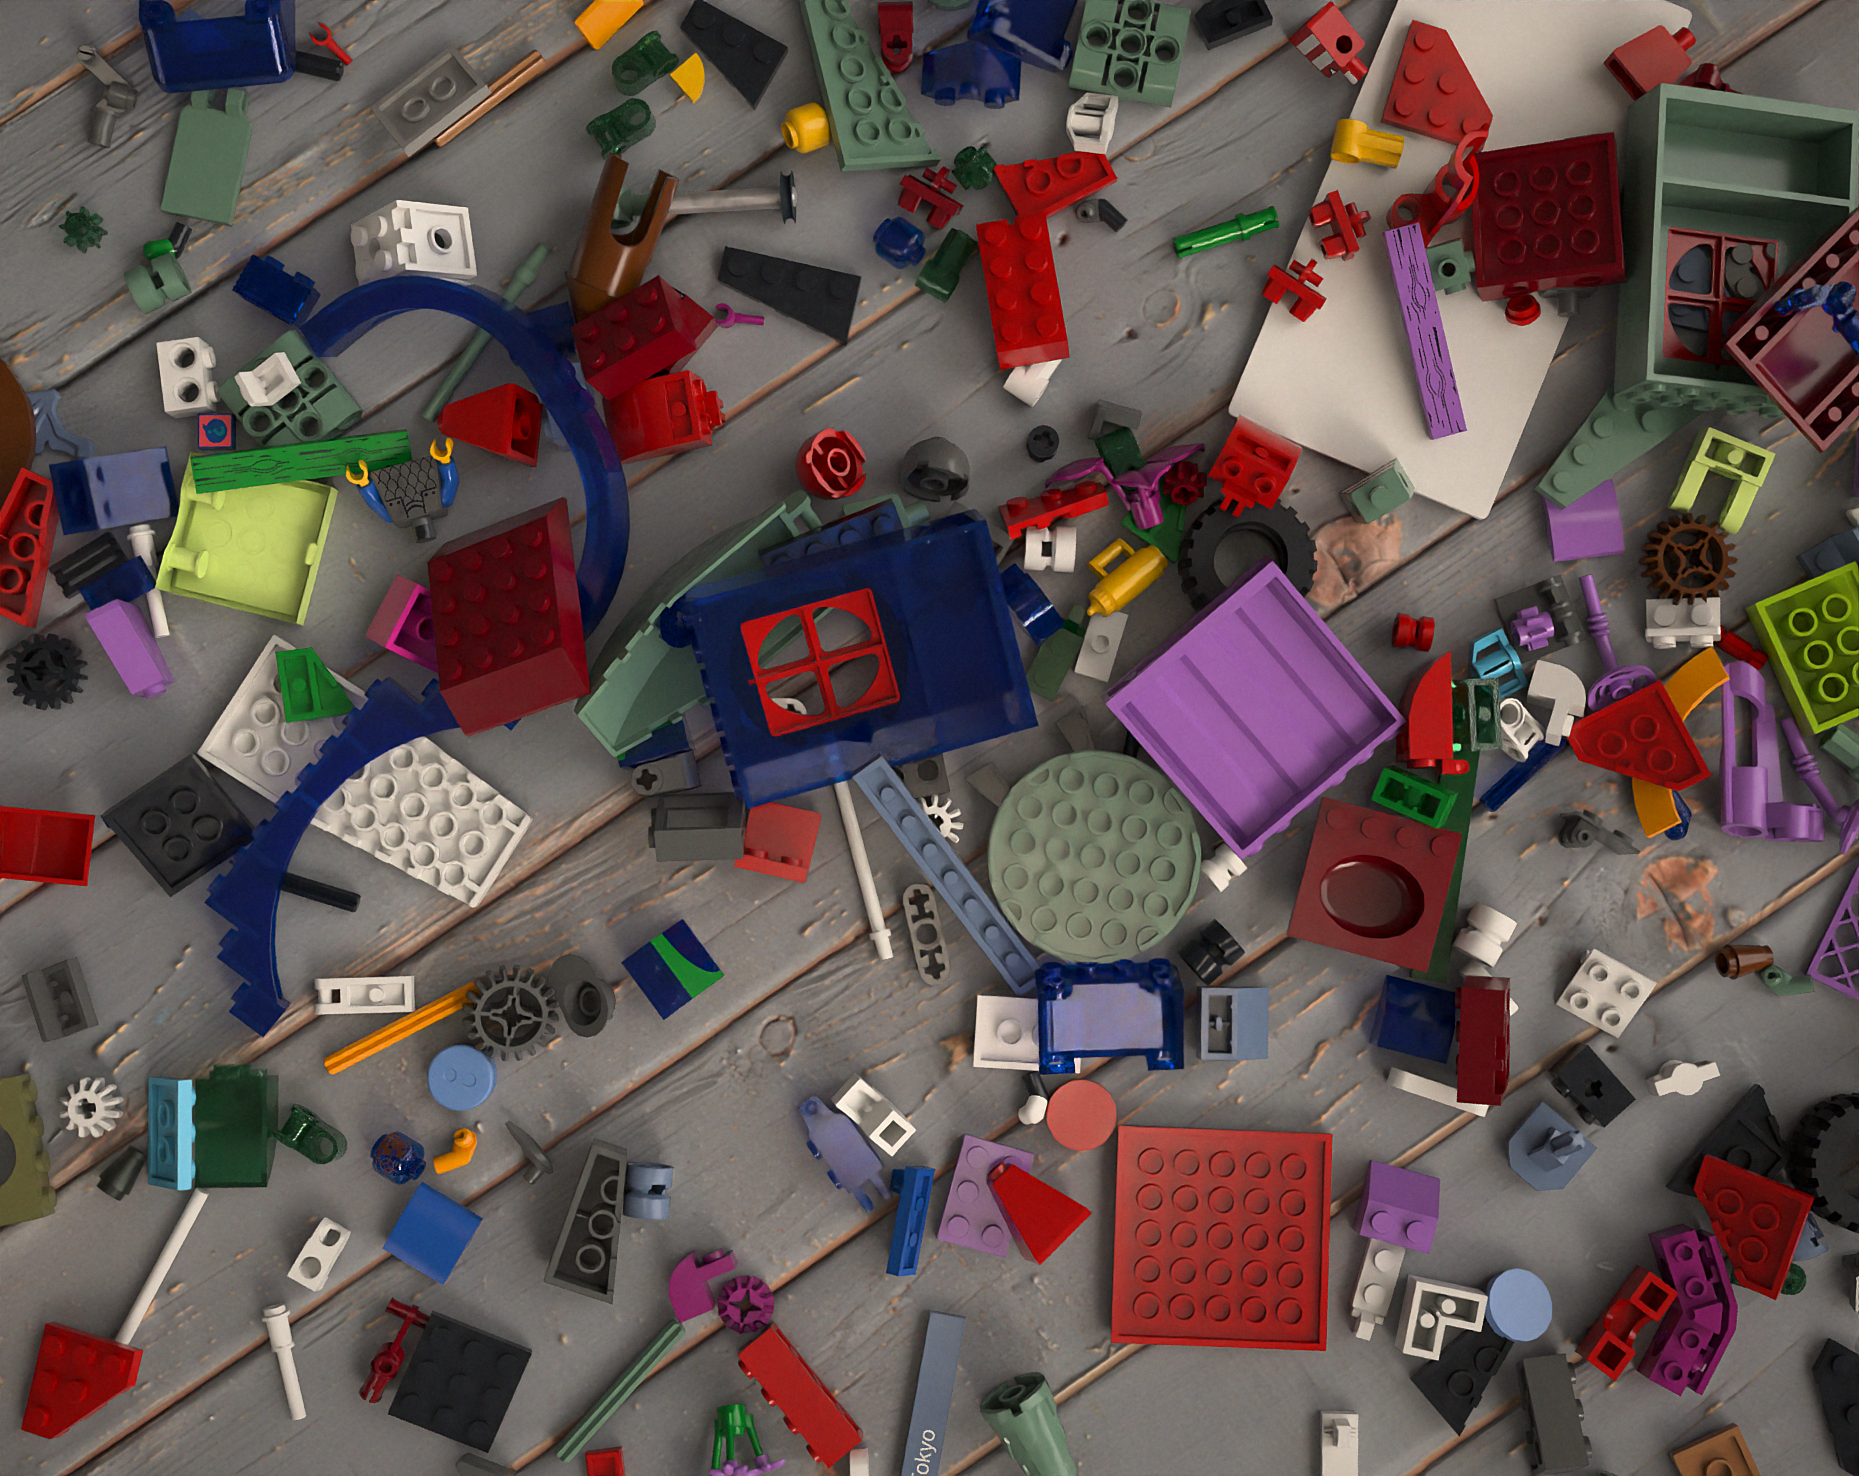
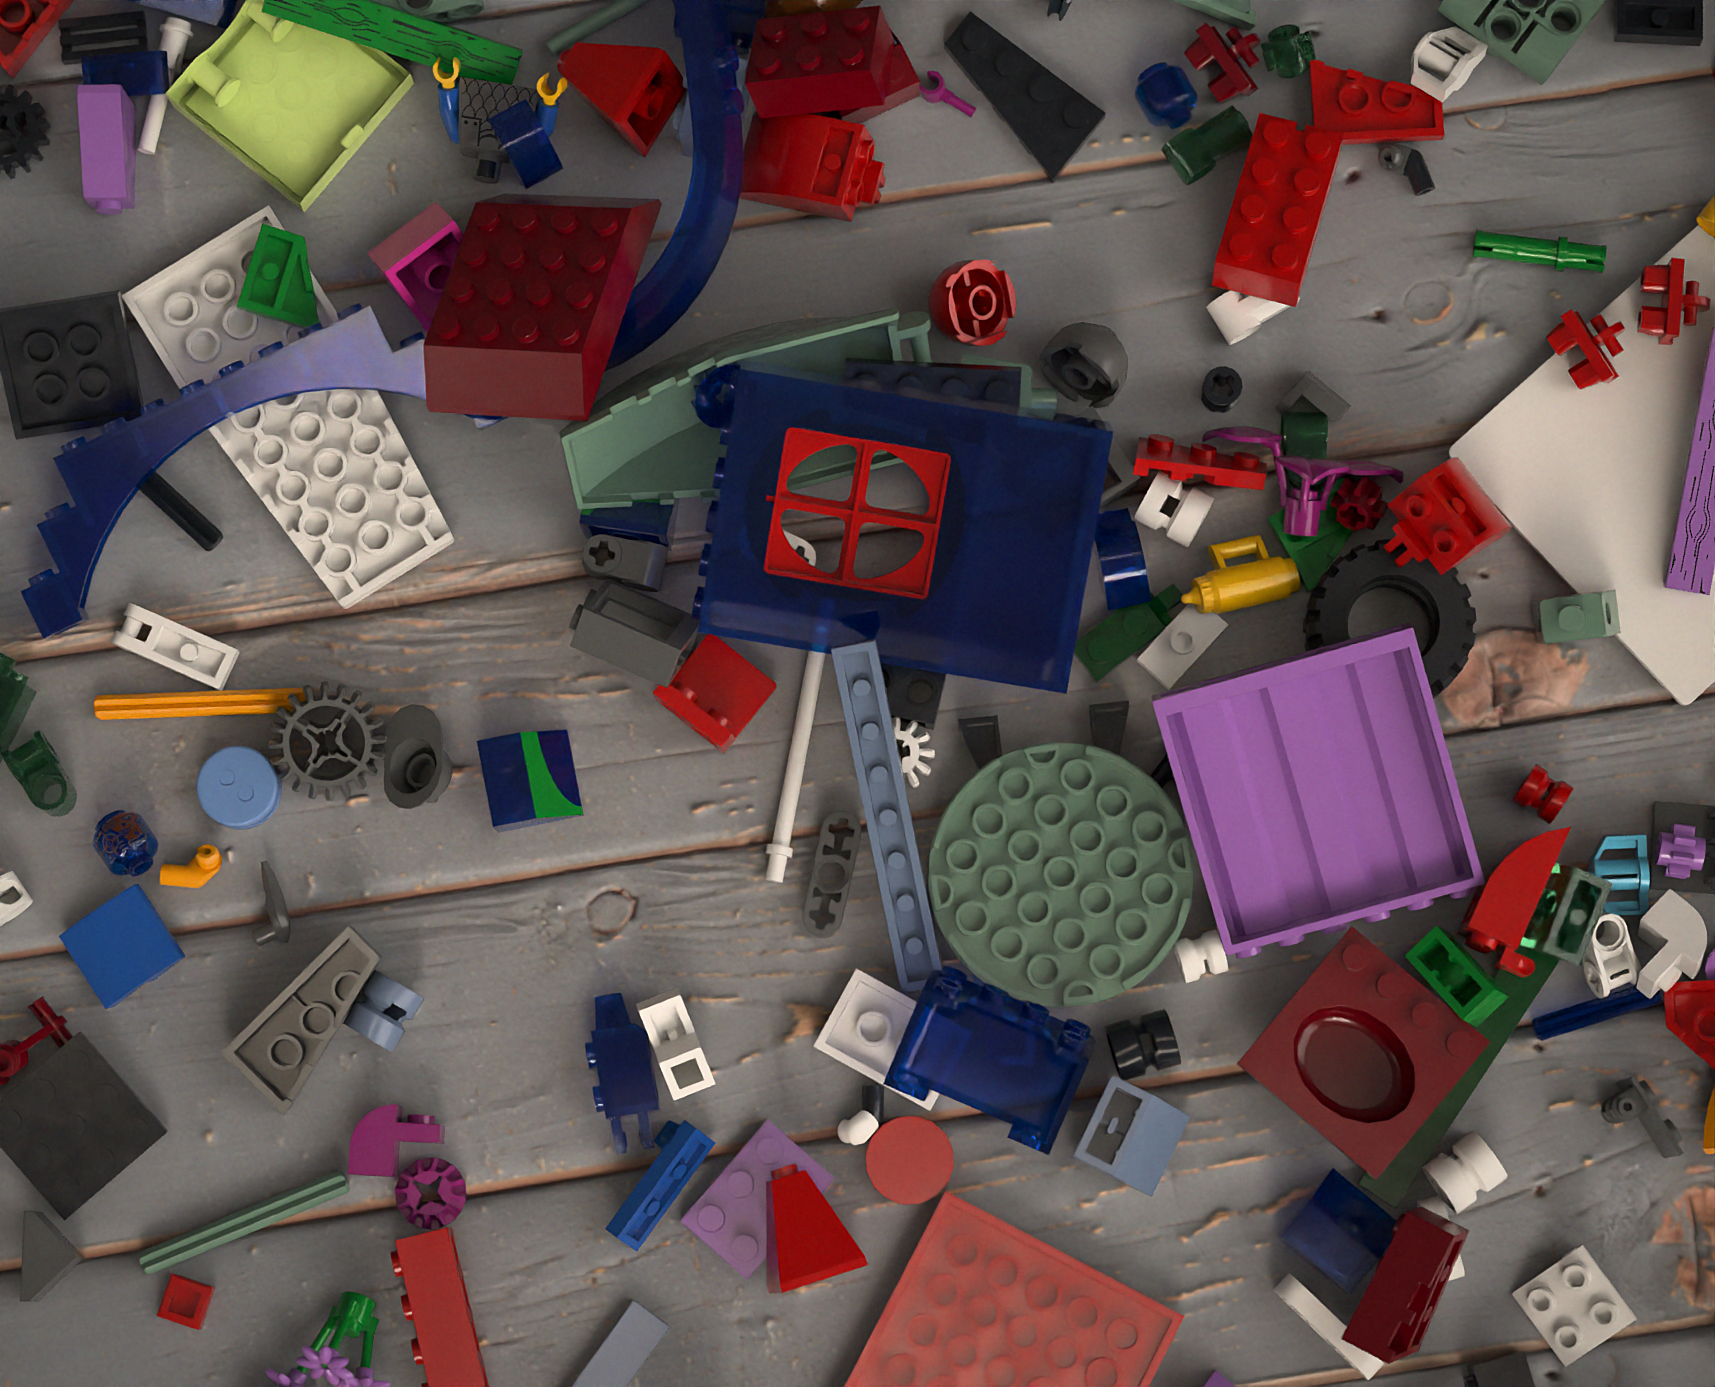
camera: 30 degrees right, 5 degrees down
none -> clear blue brick [488,99,564,189]

